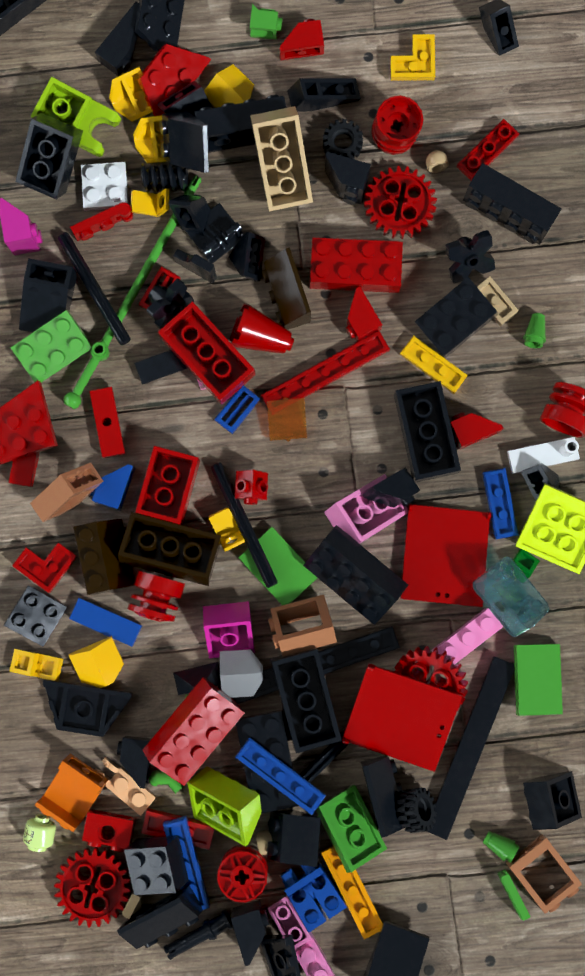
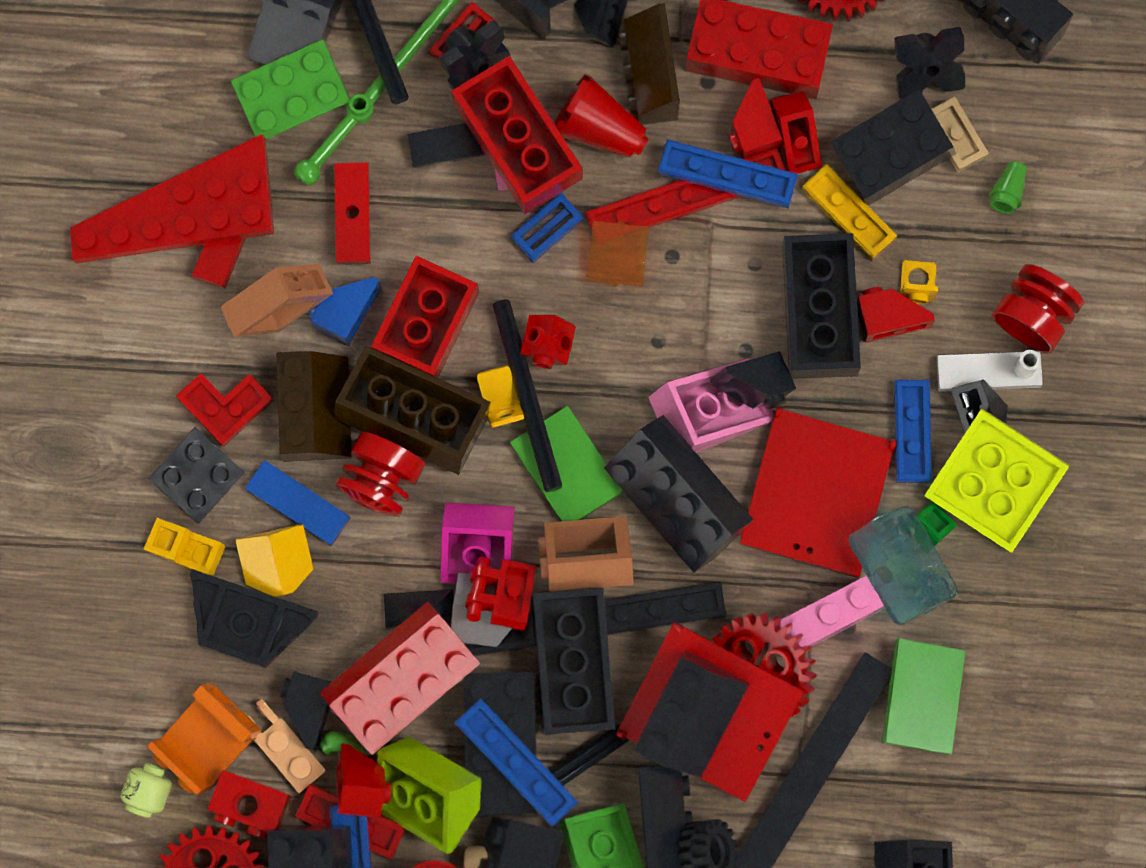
camera: 10 degrees right, 5 degrees down
none -> red slope [336,743,391,818]
none -> red plate [465,557,536,631]
none -> black slope [633,650,750,777]
none -> blue tile [658,139,798,209]
none -> red slope [771,91,822,174]
none -> yellow bracket [900,260,938,305]

